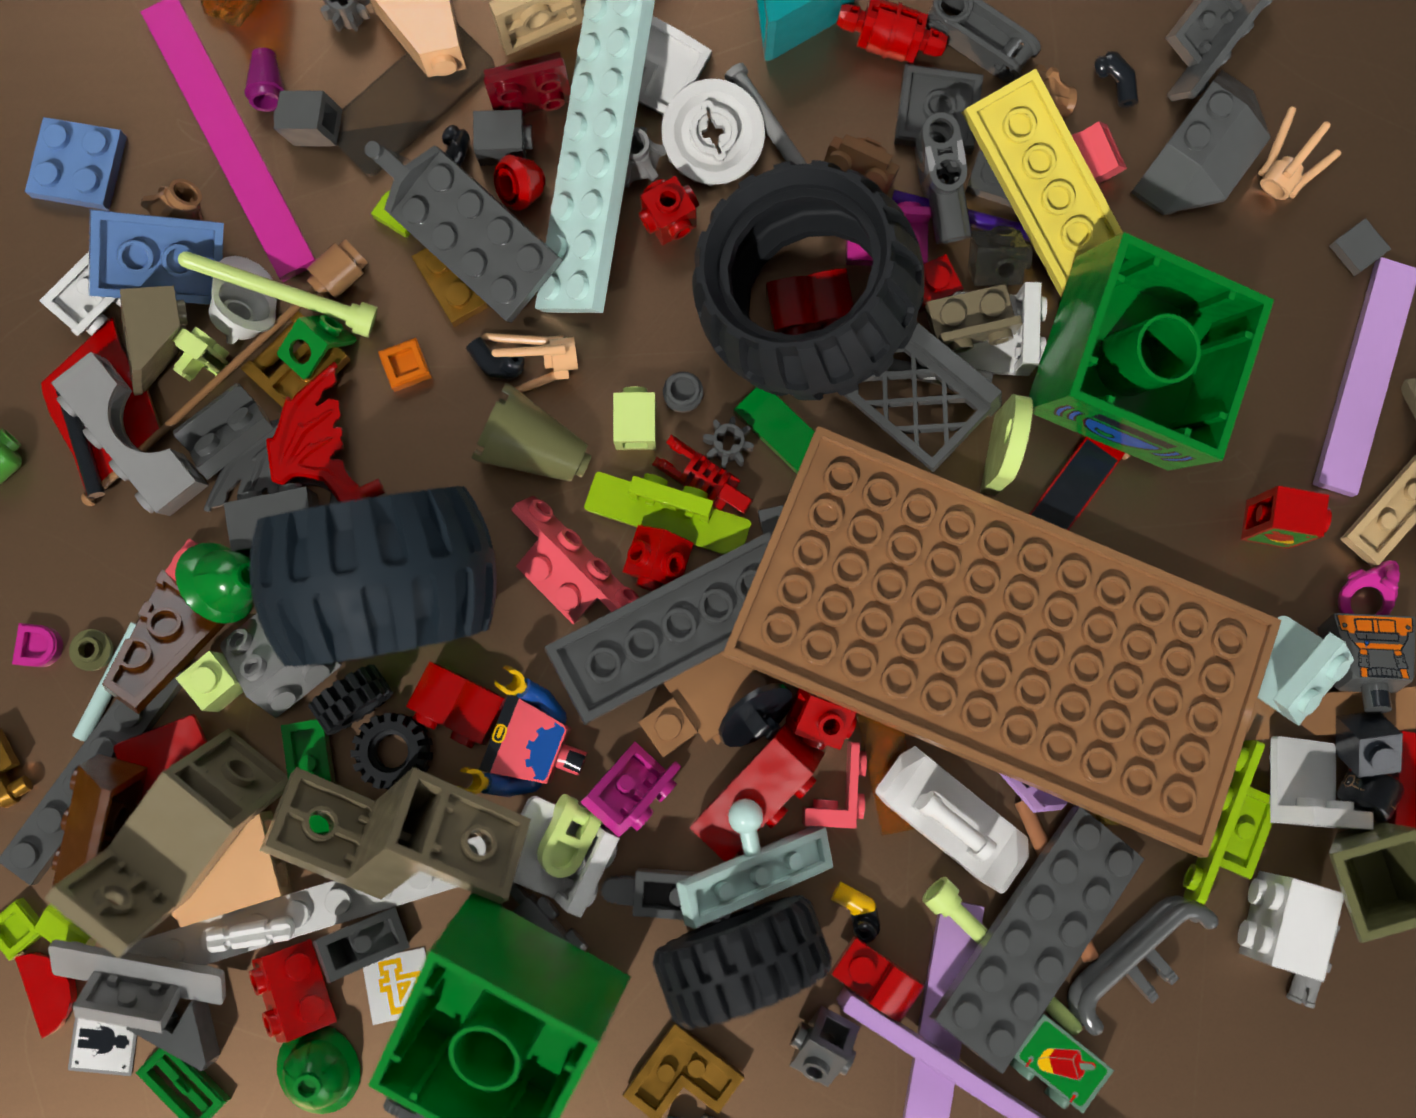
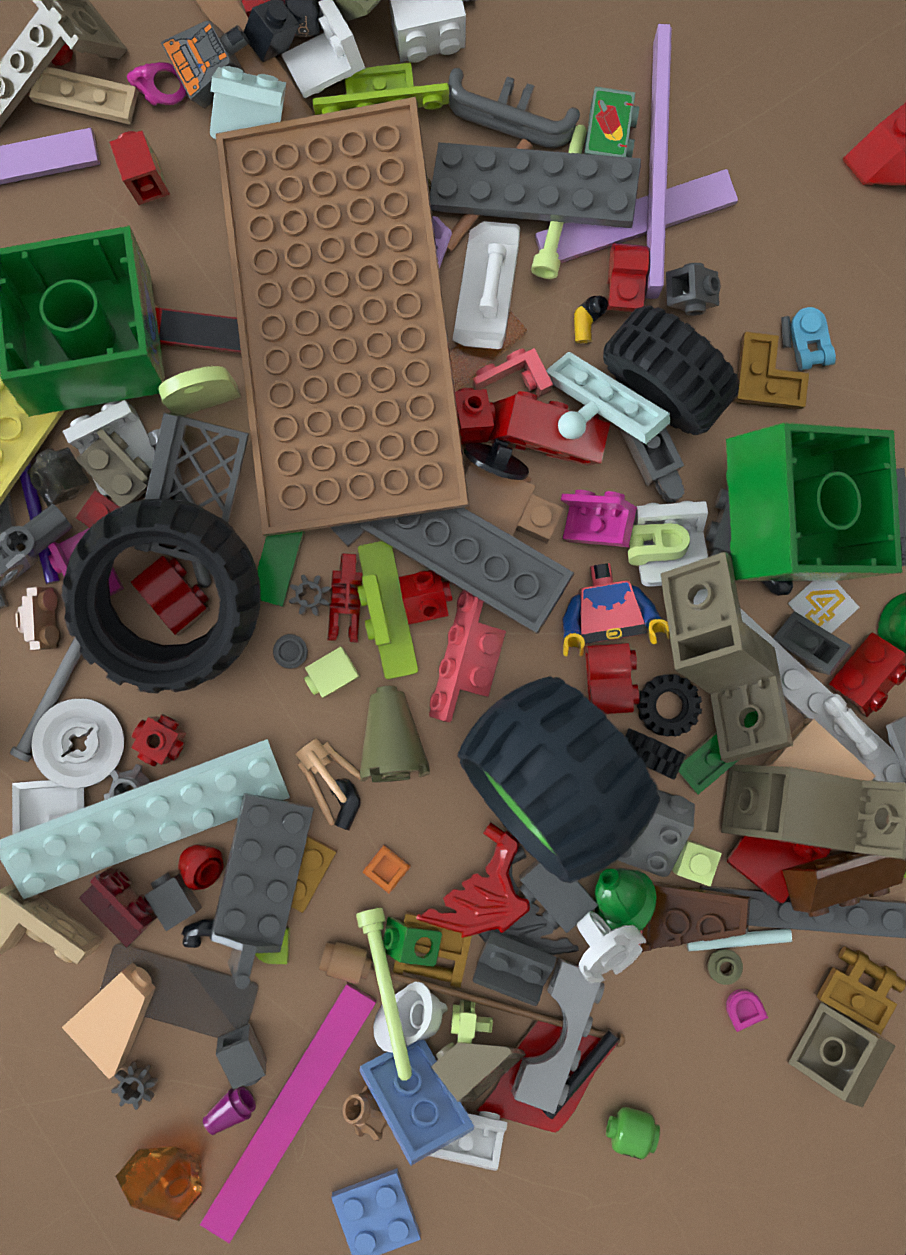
camera: 120 degrees left, 5 degrees up
none -> white tile [577,911,646,983]

